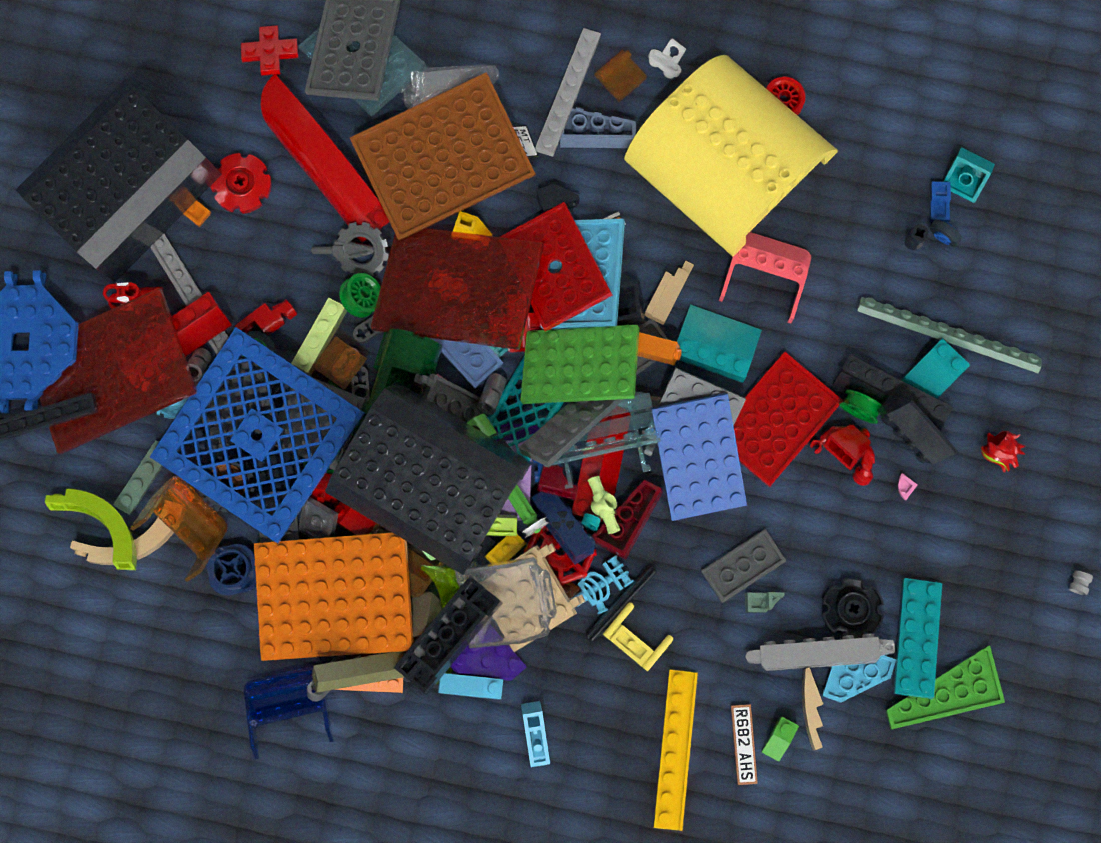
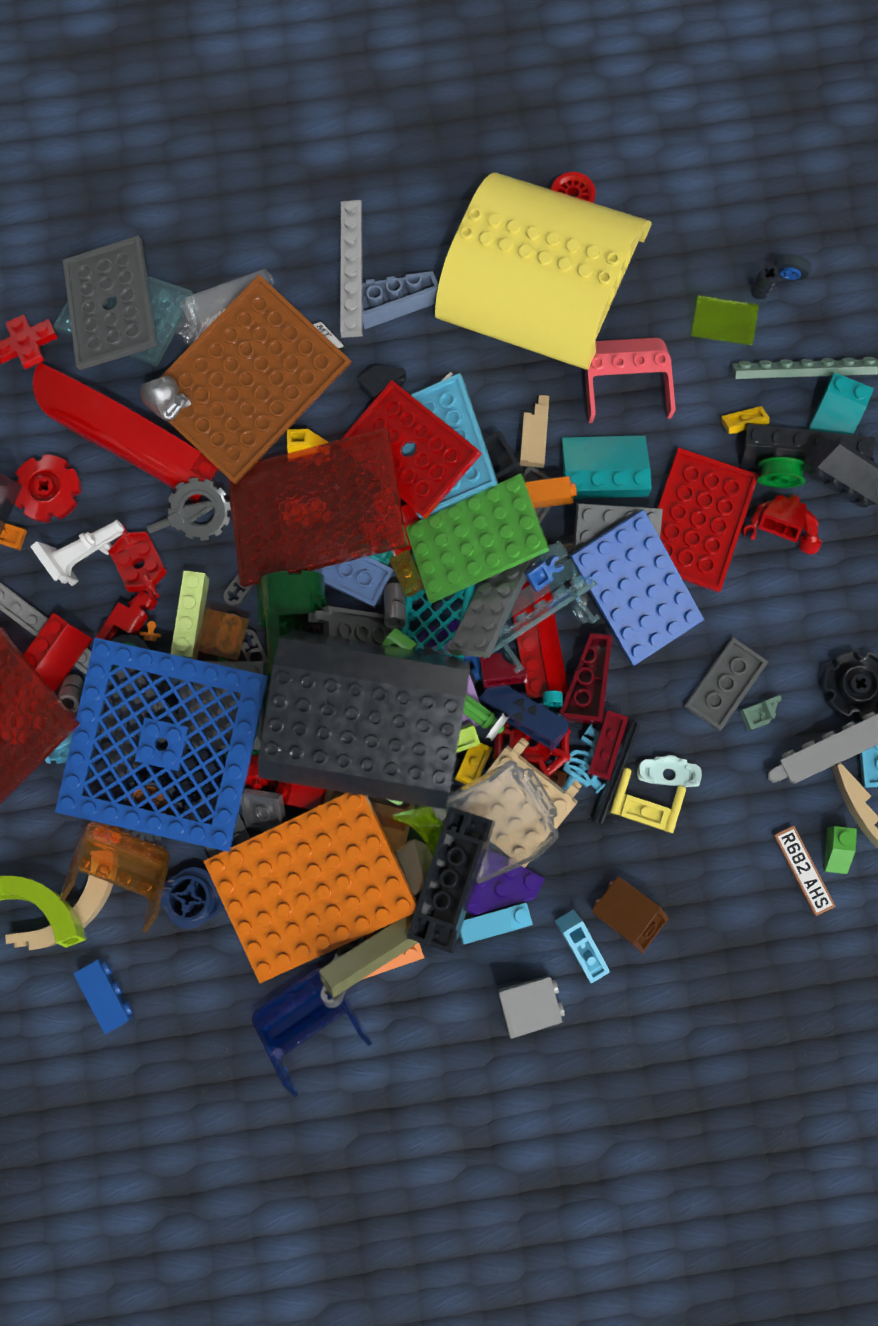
camera: 15 degrees left, 0 degrees up
sand green plate [113,440,163,516] -> none
green wheel [339,273,383,318] -> none
yellowish green pin [588,476,620,534] -> none
clear orange plate [594,50,647,102] -> none
white bracket [648,39,686,79] -> none
yellow plate [653,670,698,831] -> none
bright pink tile [897,473,918,500] -> none
blue slope [930,182,951,223] -> none
teal slope [943,147,995,203] -> none
none -> white piece [30,520,125,586]
none -> blue brick [73,959,134,1034]
none -> red plate [108,524,167,600]
none -> orange plate [139,621,161,641]
none -> flat silver piece [140,375,191,421]
none -> clear yellow plate [389,549,424,597]
none -> light grey slope [497,976,565,1039]
none -> blue plate [524,554,564,592]
none -> dark red plate [587,710,628,780]
none -> reddish brown slope [591,876,669,954]
none -> light aqua piece [637,755,702,787]
none -> clear neon green piece [691,295,759,345]
none -> yellow plate [722,406,769,434]

